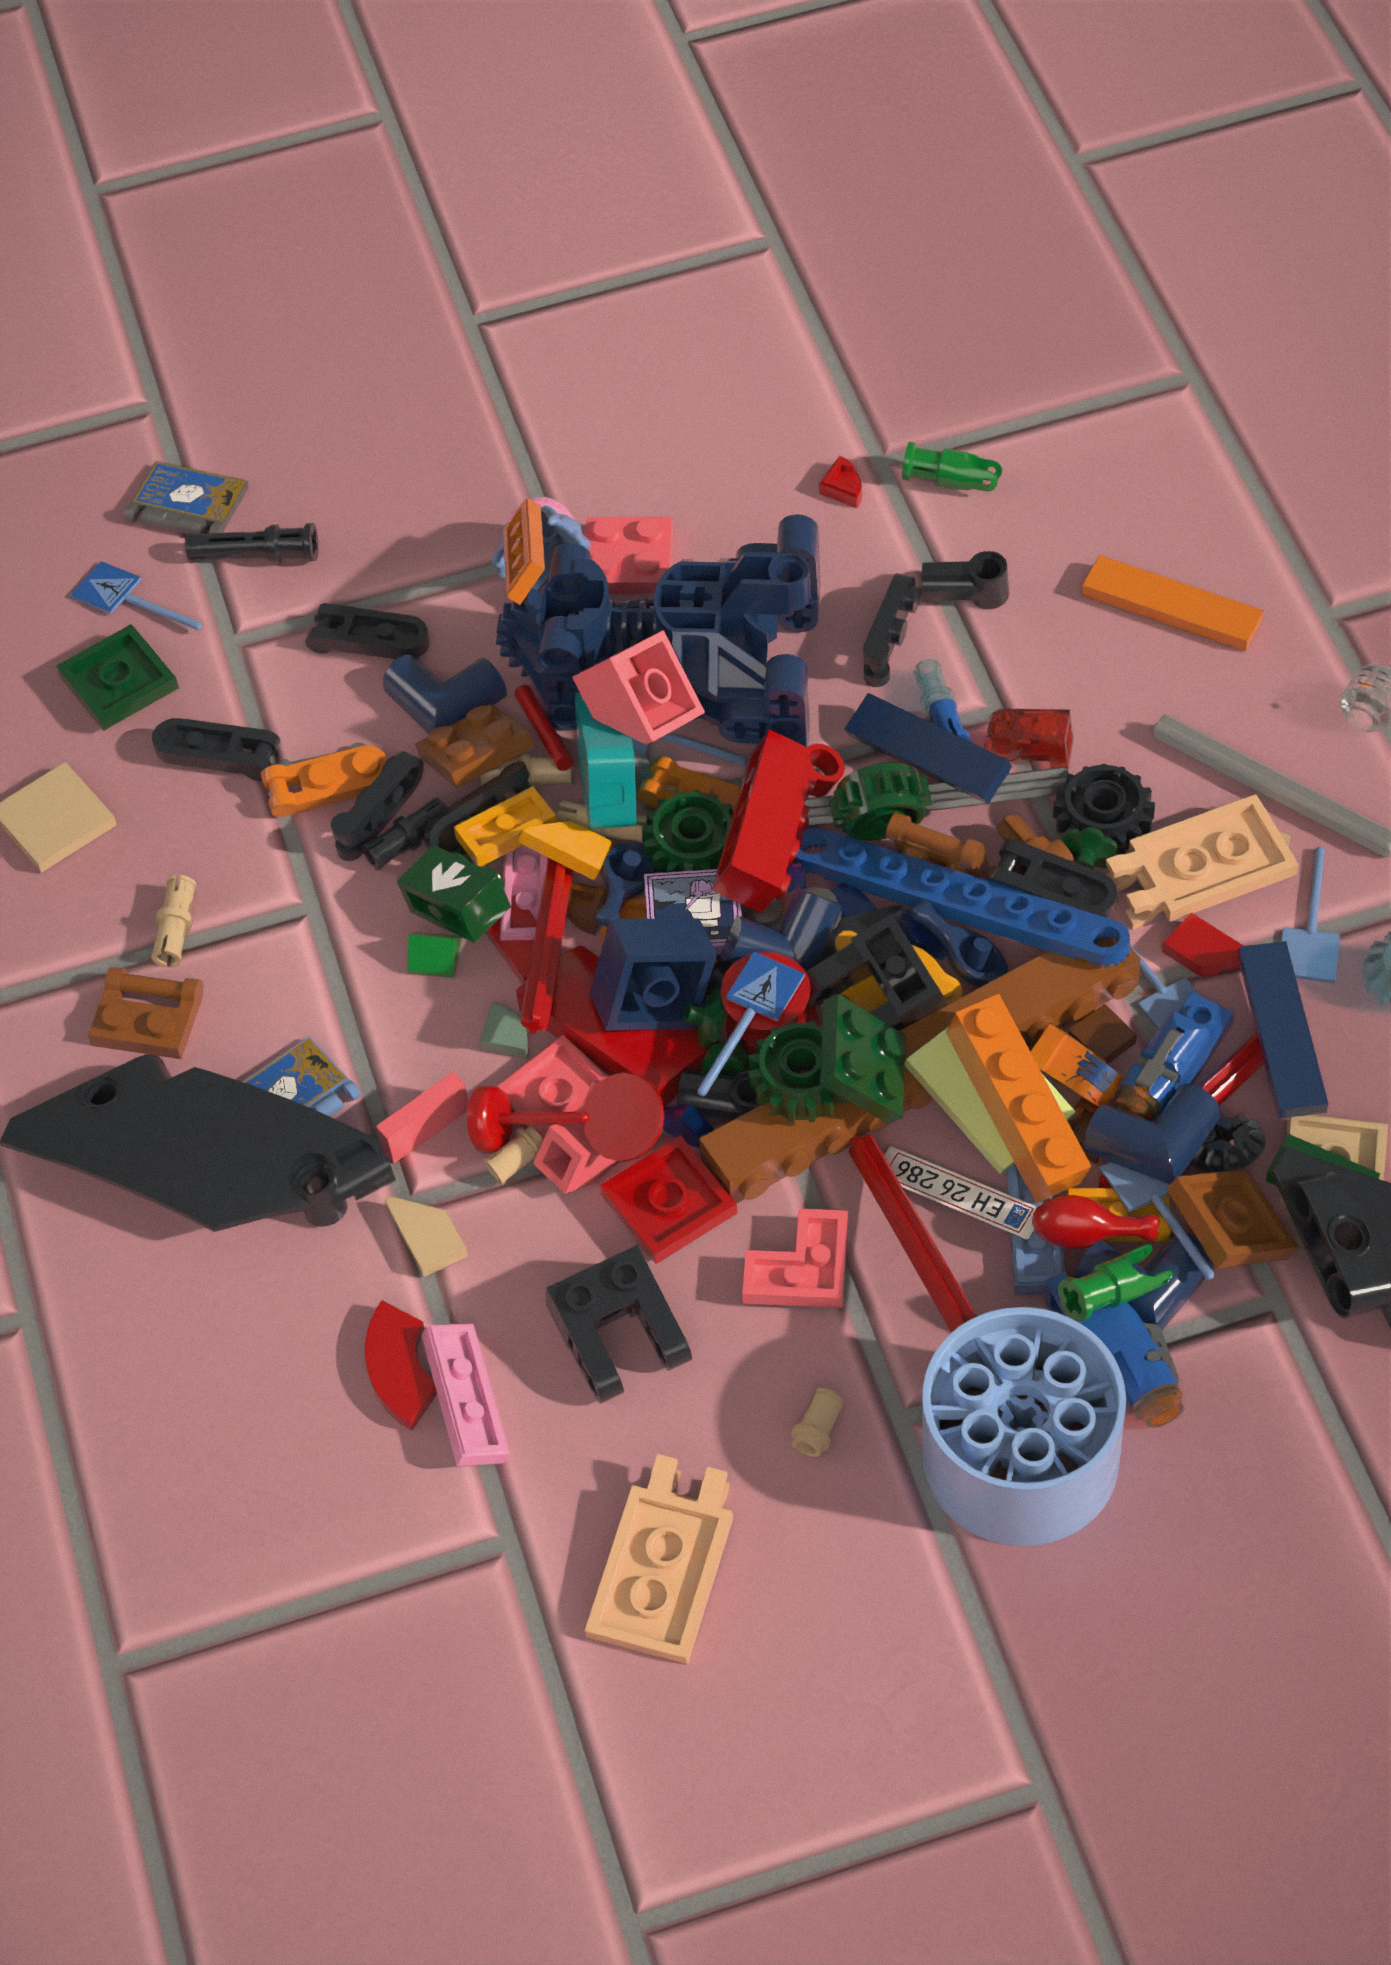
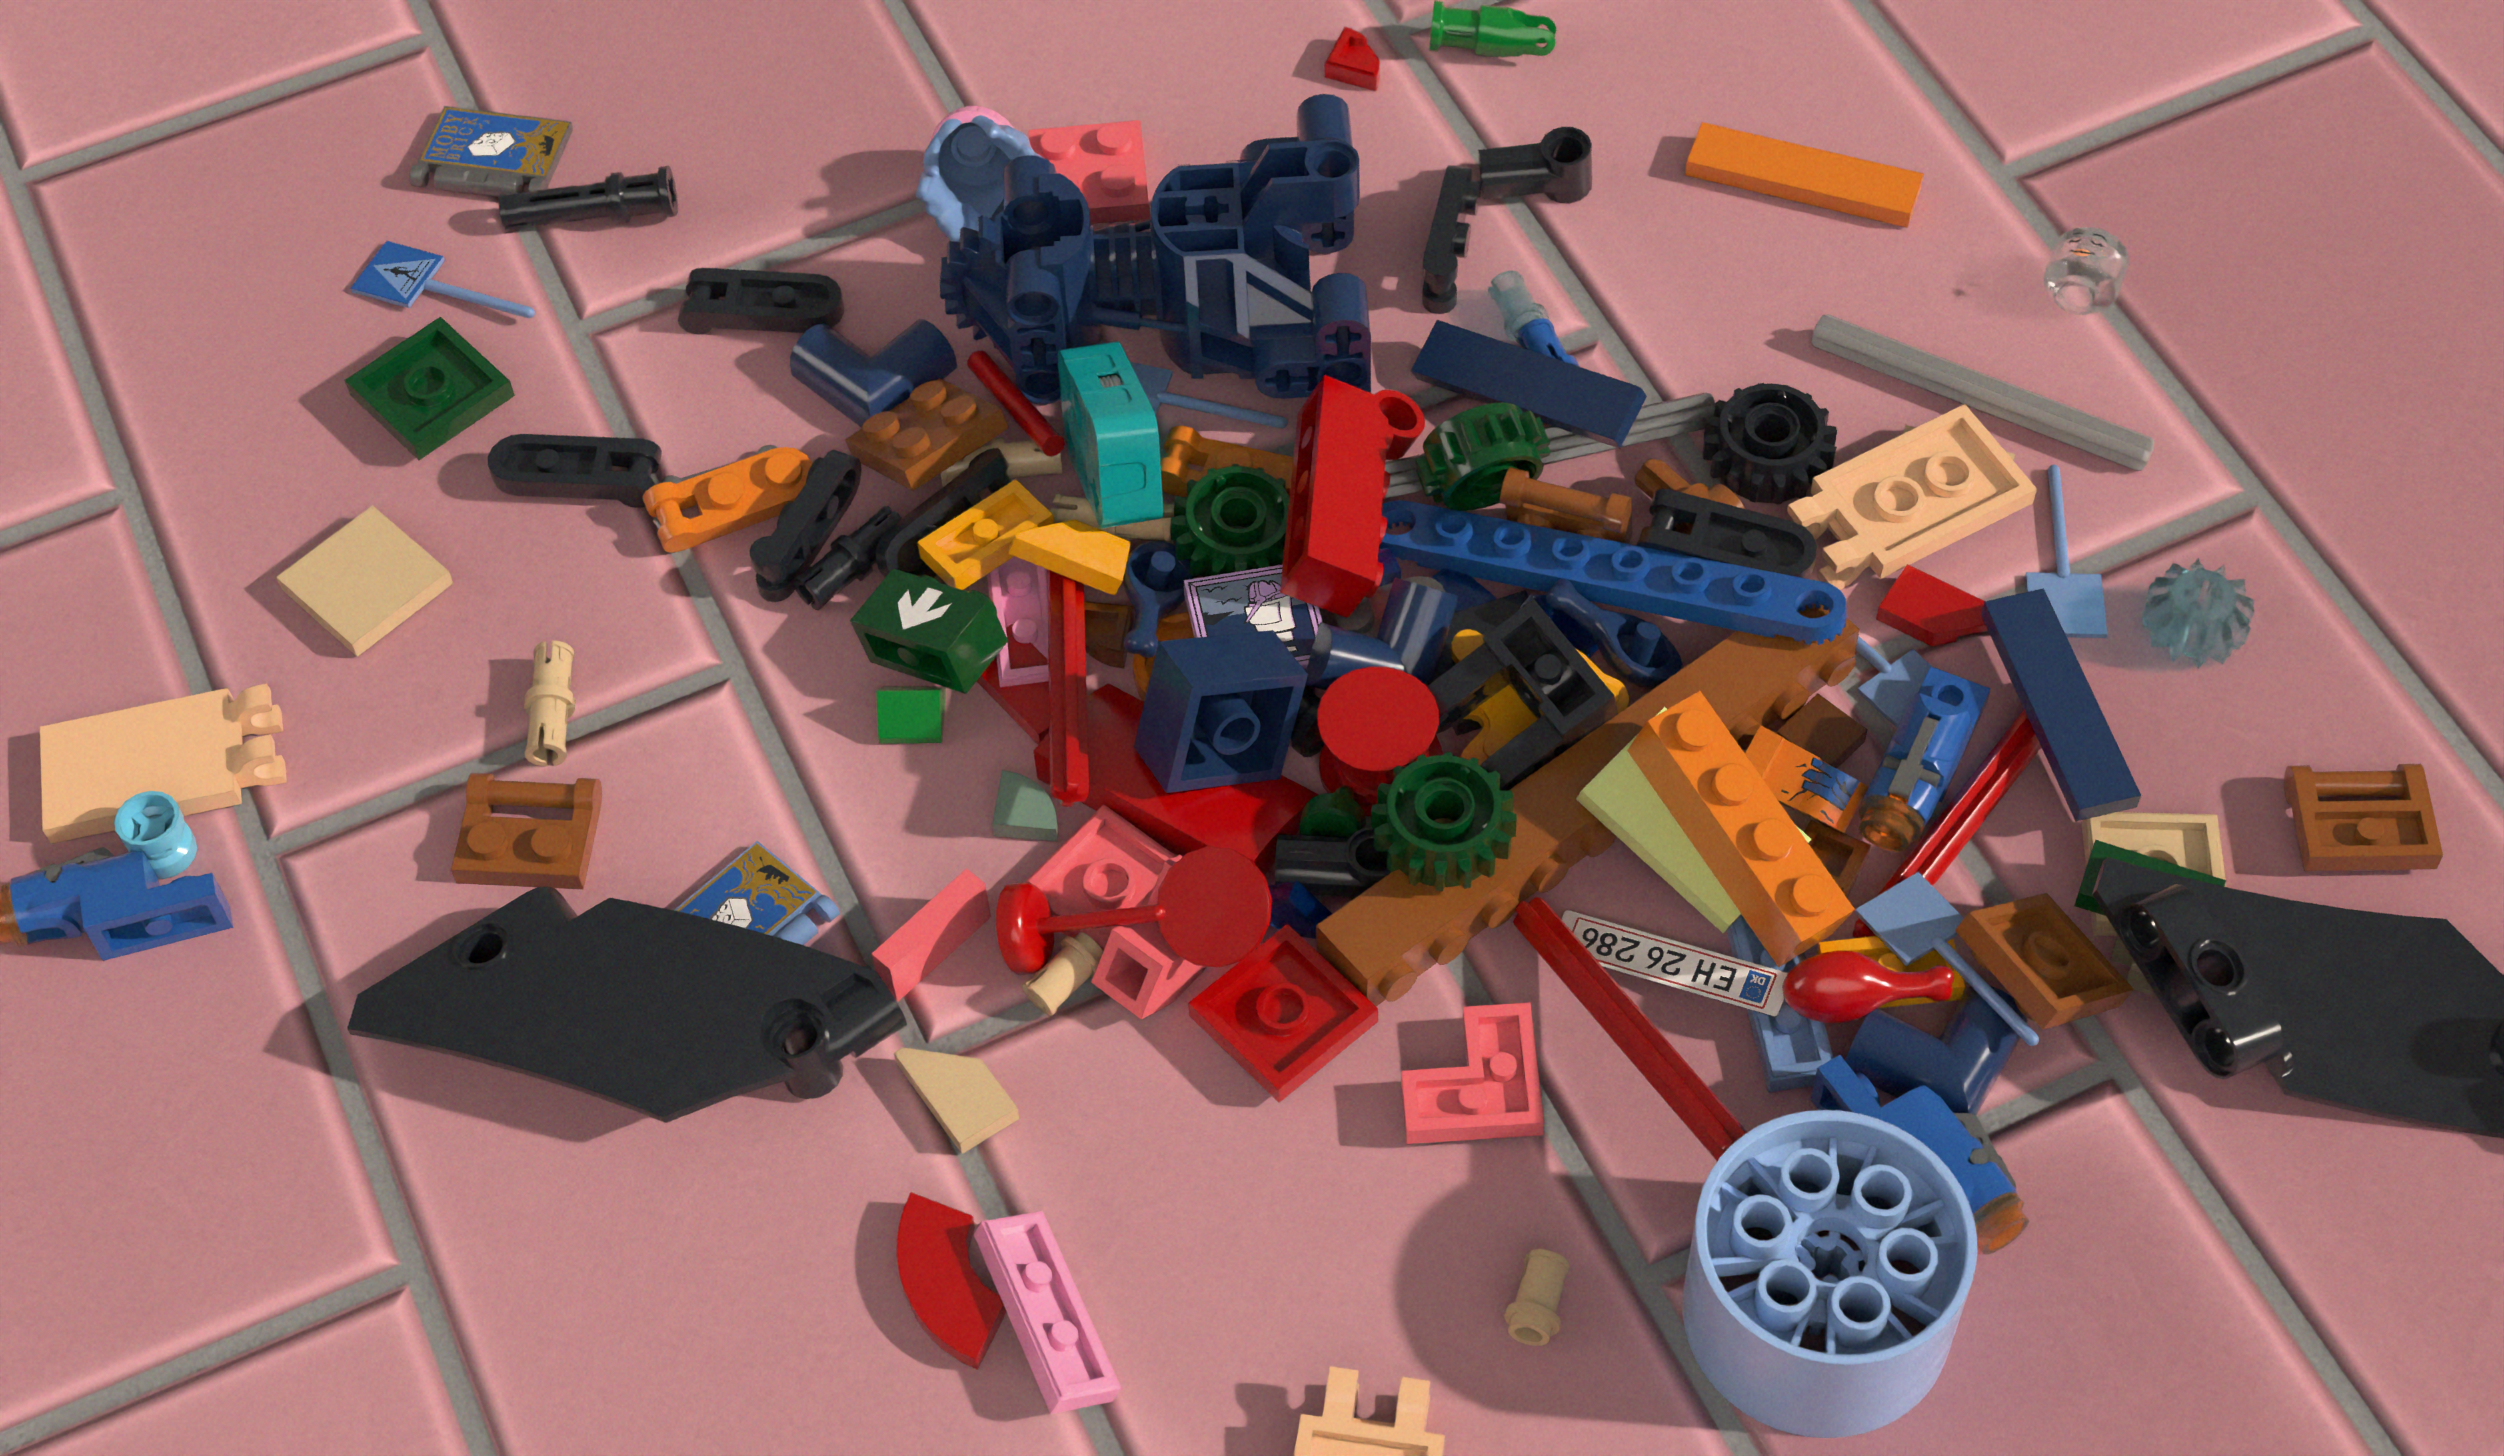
camera: 10 degrees left, 0 degrees up
orange tile [503,498,545,605] -> none
black brick [546,1245,692,1404] -> none
coral slope [572,630,705,745] -> none
dark green plant [683,988,726,1048] -> none
piece [697,952,805,1096] -> none
dark green plate [820,994,905,1124] -> none
clear red leg [984,708,1074,770] -> none
green piece [1058,1244,1173,1322] -> none
dark green plant [1063,827,1117,869] -> none
dark blue brick [1085,1084,1220,1184] -> none
black gear [1191,1113,1266,1172] -> none

